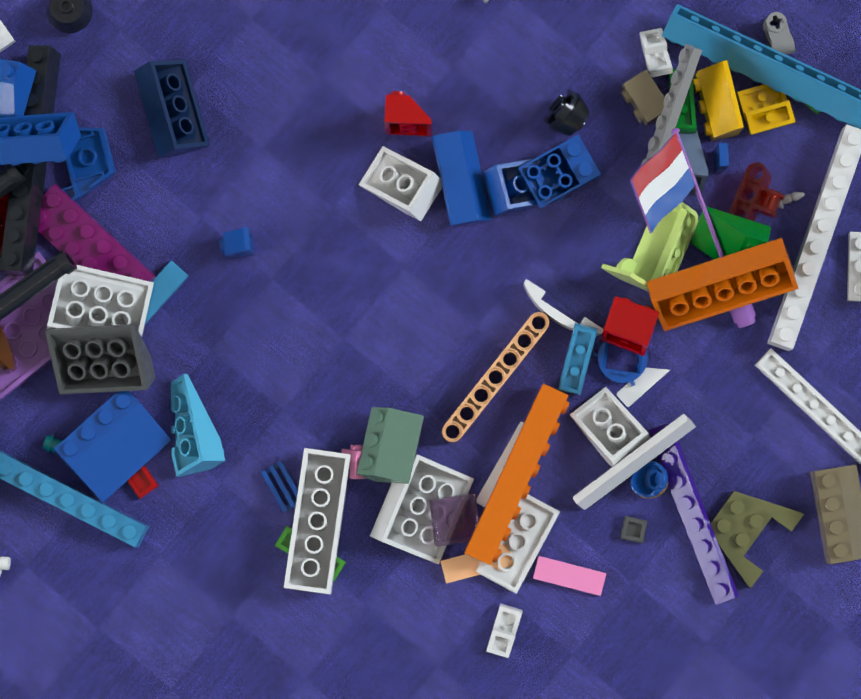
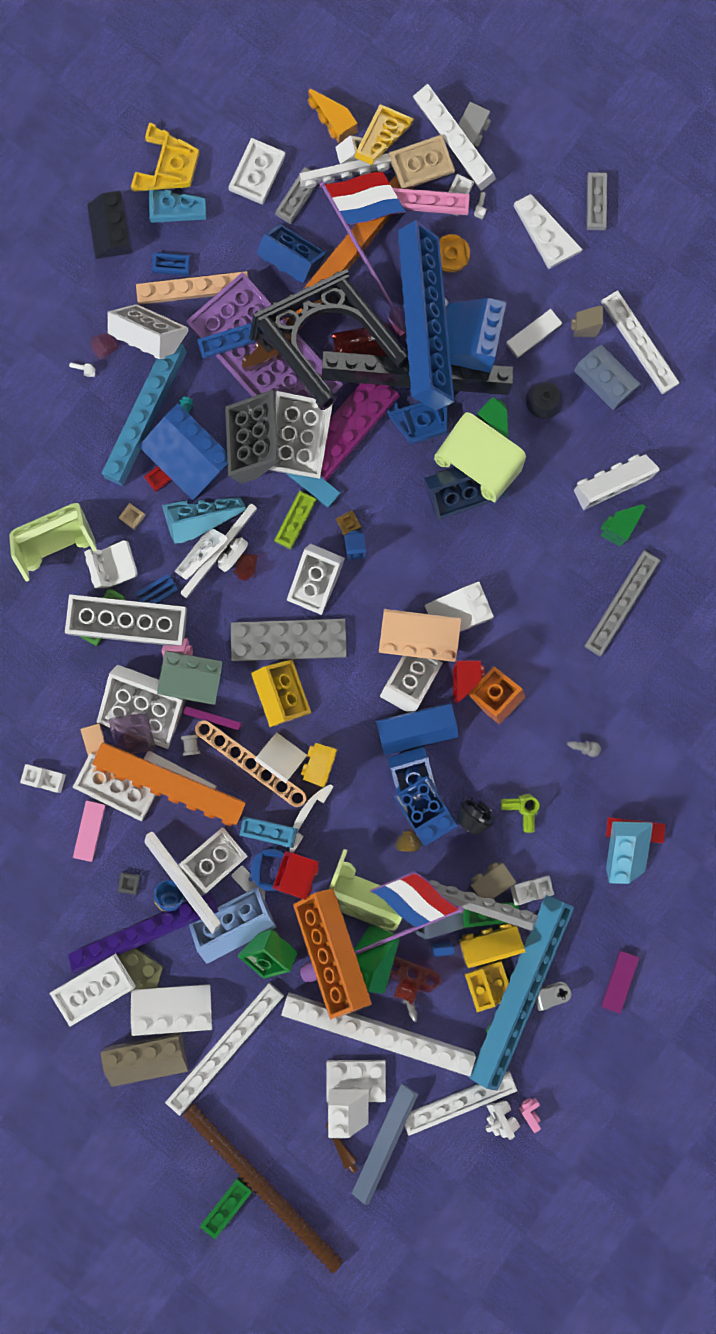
camera: 85 degrees right, 0 degrees up
none -> yellowish green windscreen [9,503,97,581]
none -> white tile [50,953,136,1026]
none -> white bracket [84,541,138,589]
none -> tan tile [119,503,146,530]
none -> white slope [131,984,212,1036]
none -> white wing [174,528,228,580]
none -> white tile [181,504,257,599]
none -> light grey bush [181,735,200,756]
none -> magenta tile [183,706,242,730]
none -> light blue slope [189,887,276,964]
none -> white plate [217,537,248,572]
none -> light grey plate [231,619,346,661]
none -> clear red bracket [234,553,258,581]
none -> green slope [238,929,298,979]
none -> yellow slope [251,659,311,727]
none -> white tile [255,732,307,783]
none -> lime tile [274,490,317,550]
none -> white slope [287,544,345,615]
none -> yellow slope [301,743,338,787]
none -> pearl gold tile [336,510,361,535]
none -> light nougat slope [379,609,461,662]
none -> clear yellow cone [395,831,421,852]
none -> white slope [424,582,494,632]
none -> yellowish green windscreen [434,412,526,503]
none -> orange slope [468,666,525,725]
none -> green slope [476,397,508,438]
none -> lime axle [500,794,540,833]

